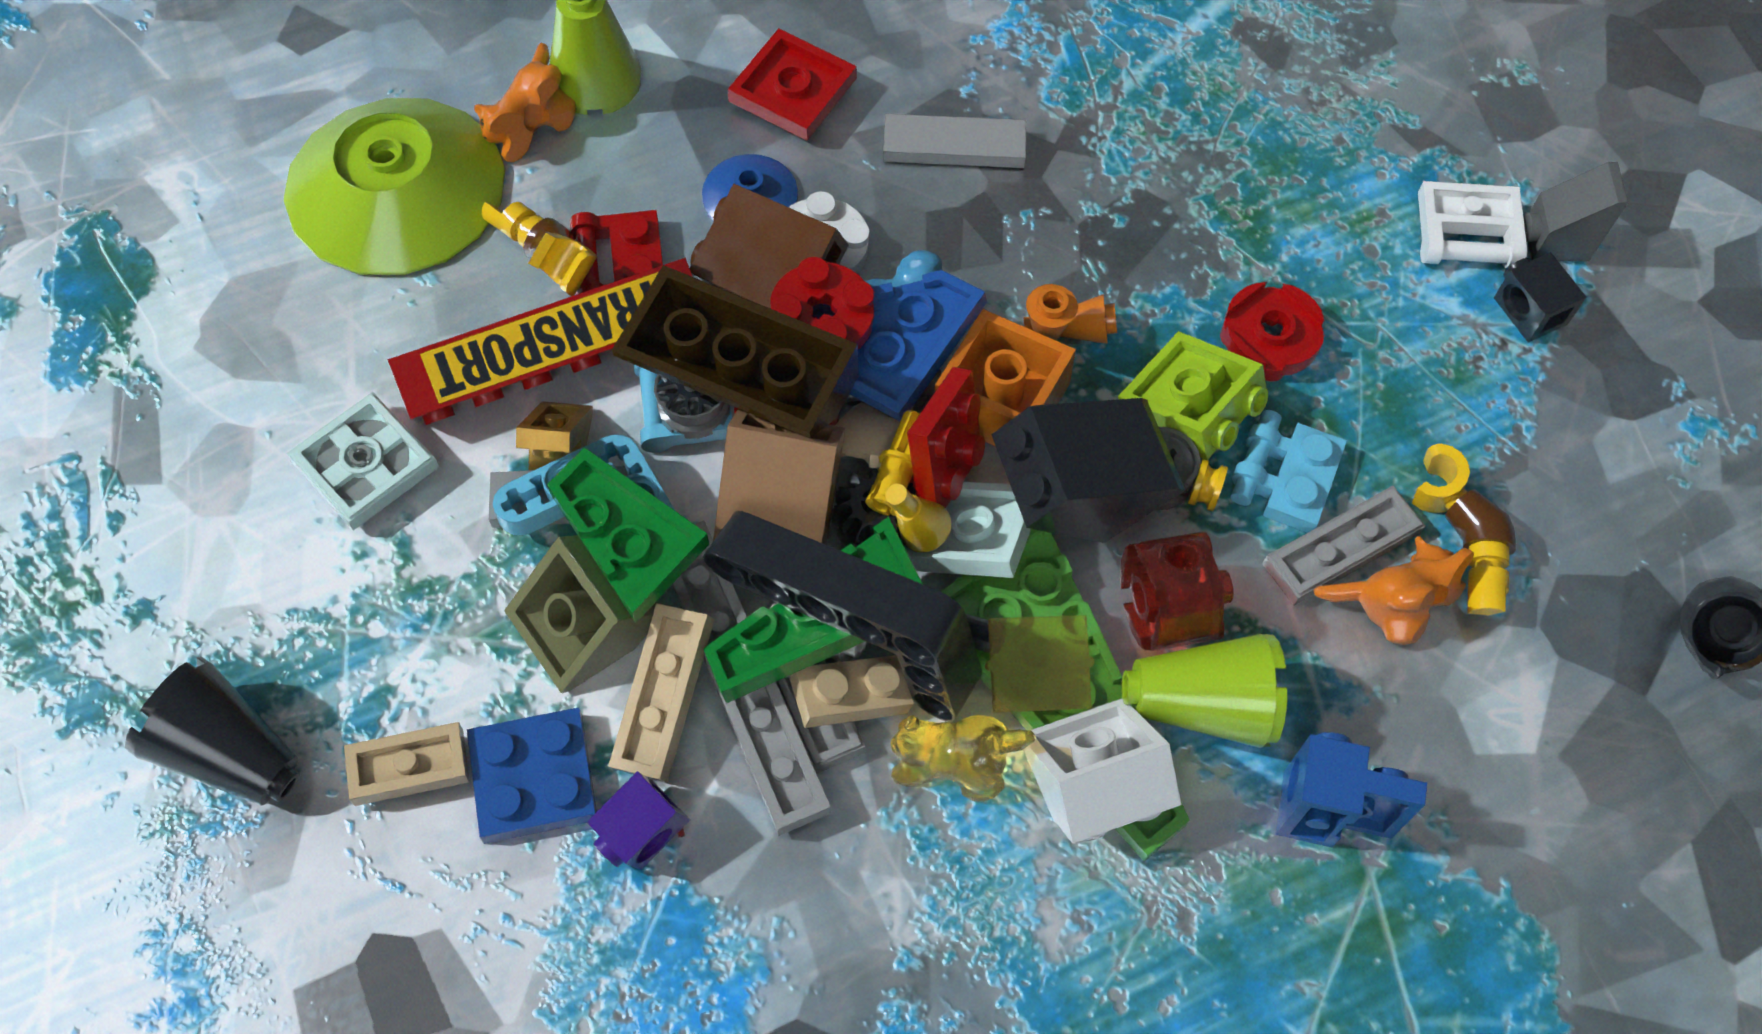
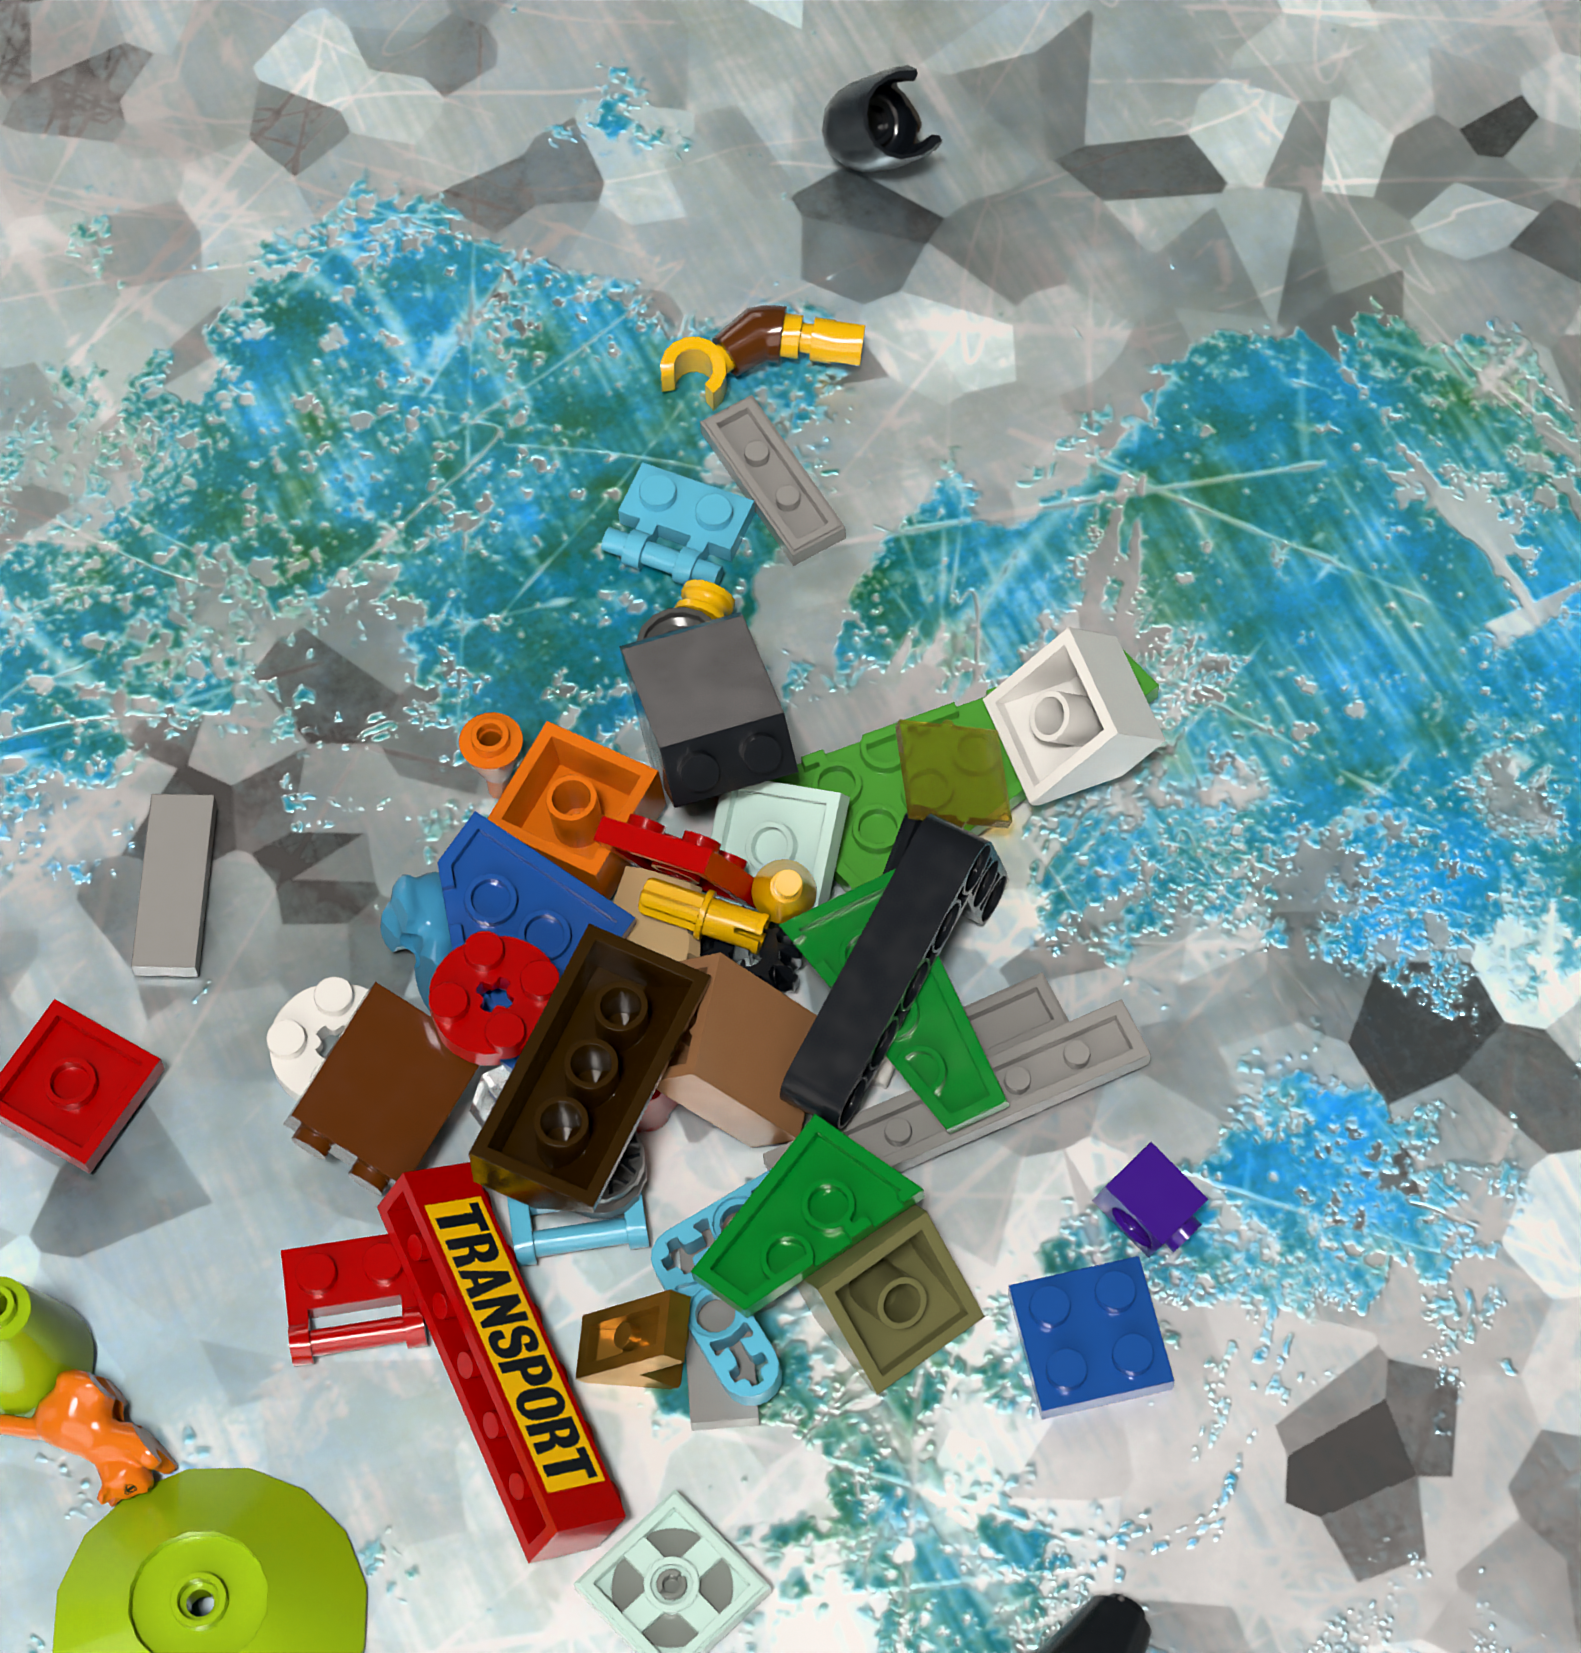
camera: 85 degrees left, 0 degrees up
tan plate [344,722,470,806] -> none
yellow piece [481,202,597,296] -> none
tan plate [608,603,715,783] -> none
blue dish [702,154,798,222] -> none
tan plate [790,655,914,728] -> none
clear yellow animal [890,715,1036,802] -> none
orange cone [1023,294,1117,344] -> none
lime plate [1118,331,1268,460] -> none
clear red brick [1120,531,1234,651] -> none
lime cone [1122,634,1287,748] -> none
red plate [1220,282,1325,382] -> none
blue brick [1275,732,1427,848] -> none
orange animal [1313,536,1474,645] -> none
white plate [1418,181,1527,268] -> none
black brick [1494,252,1587,342] -> none
dark grey slope [1523,162,1628,261] -> none

